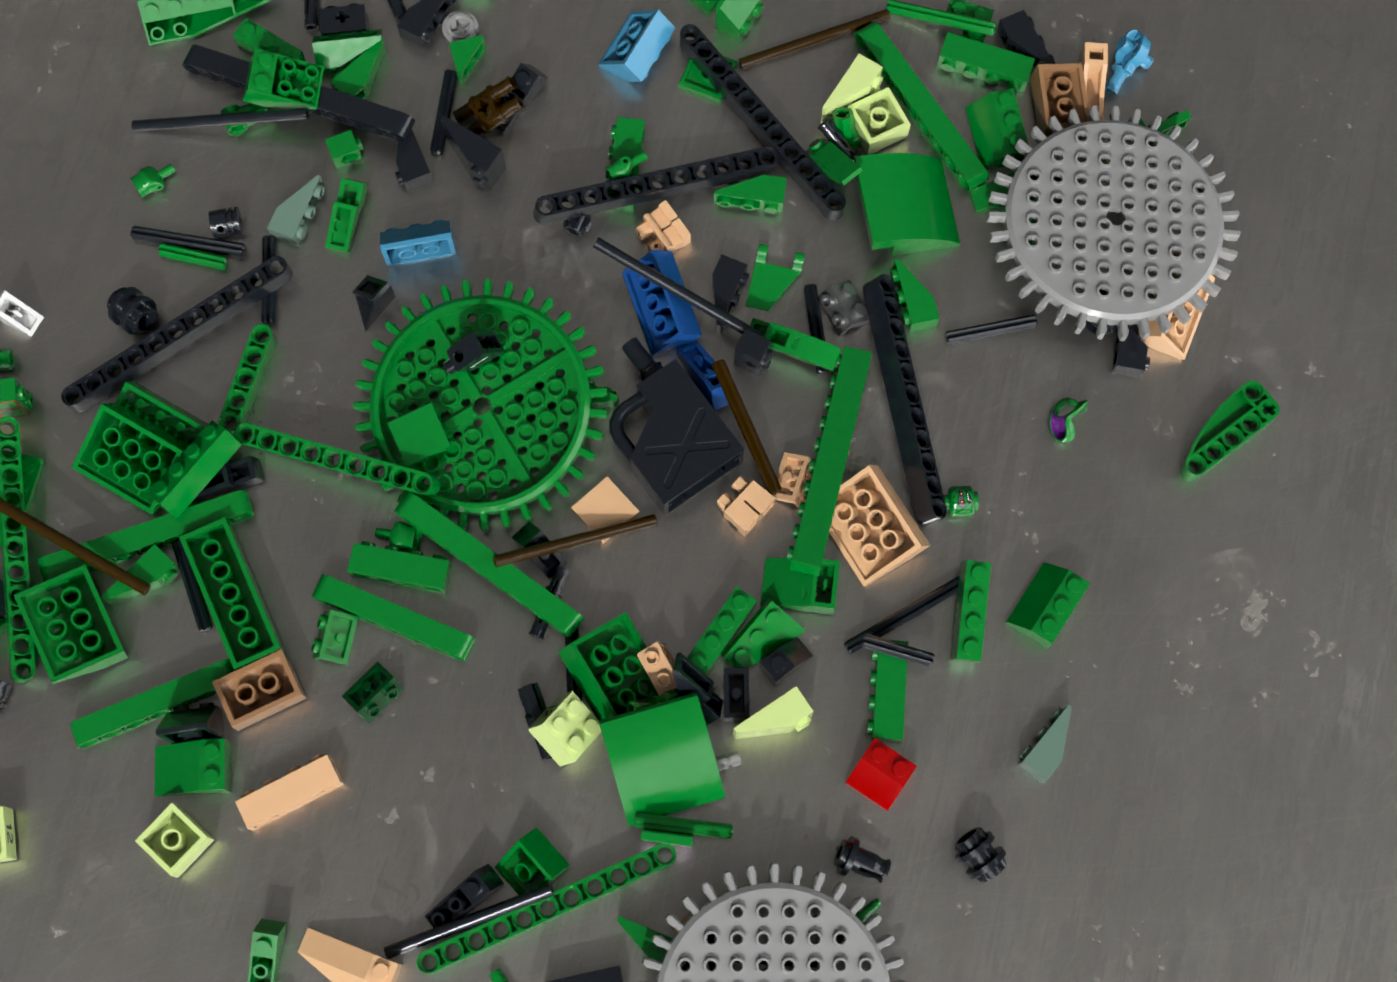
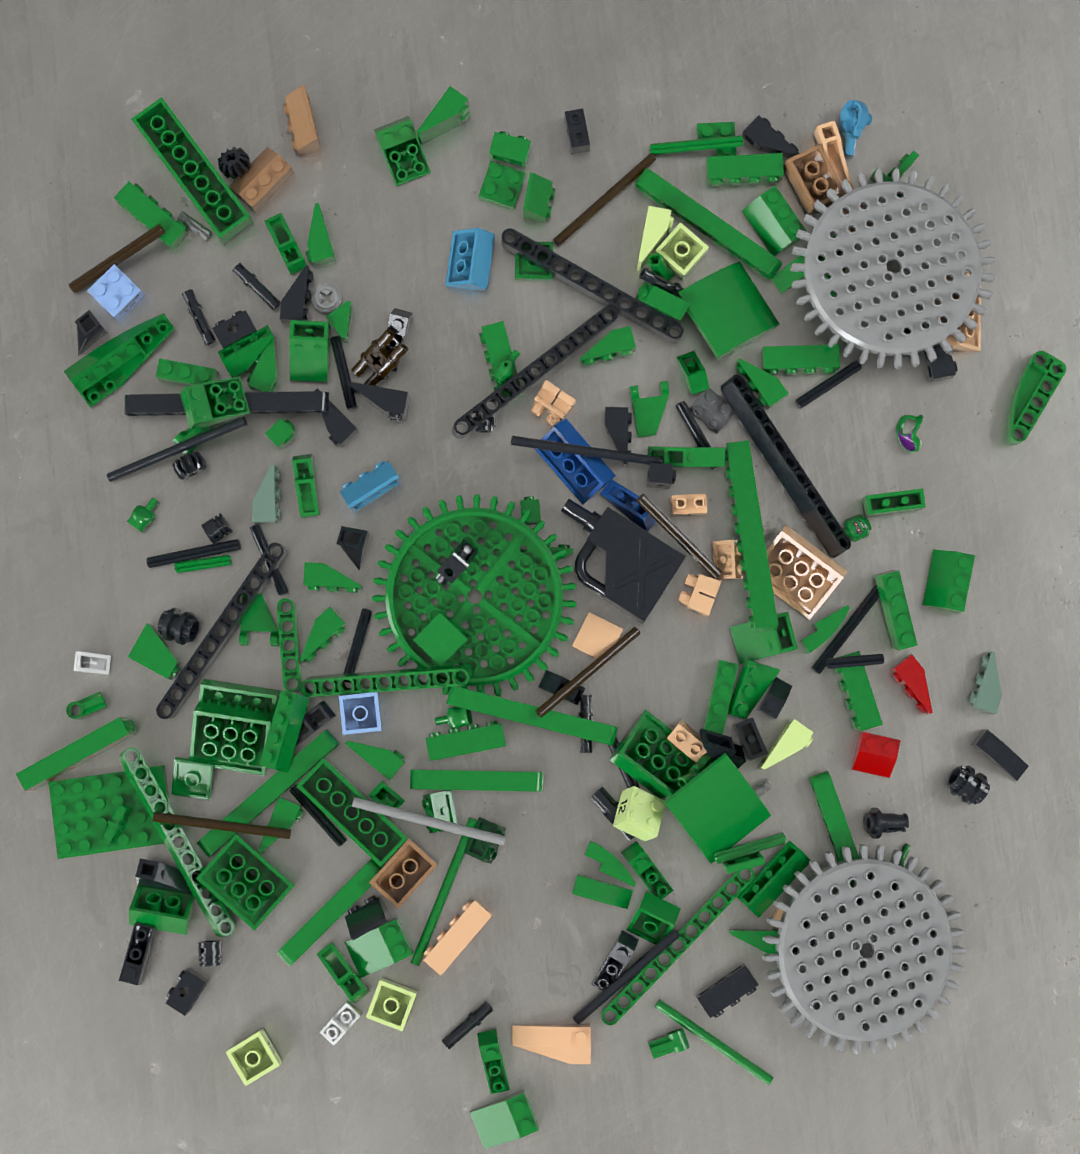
camera: 20 degrees left, 10 degrees up
none -> green slope [128,623,181,680]
none -> green tile [171,757,214,800]
none -> black gear [172,452,207,480]
none -> green flag [239,594,279,647]
none -> green slope [289,320,331,383]
none -> green slope [300,607,347,663]
none -> green slope [303,562,363,593]
none -> green slope [317,942,371,1004]
none -> white slope [319,1001,362,1046]
none -> light blue brick [339,692,381,735]
none -> black axle [343,608,372,683]
none -> green slope [345,741,405,781]
none -> light grey piece [352,797,506,846]
none -> green slope [368,780,405,808]
none -> green piece [410,817,478,966]
none -> black pin [442,1001,494,1050]
none -> green brick [520,496,541,525]
none -> green slope [572,874,633,909]
none -> green slope [584,840,636,887]
none -> green slope [621,841,674,899]
none -> light nougat hips [669,494,707,517]
none -> green slope [677,351,710,395]
none -> green brick [737,840,811,918]
none -> green brick [761,344,840,375]
none -> green slope [800,605,850,654]
none -> green beam [809,770,862,903]
none -> green brick [862,488,926,517]
none -> red slope [891,654,933,715]
none -> black slope [971,729,1029,781]

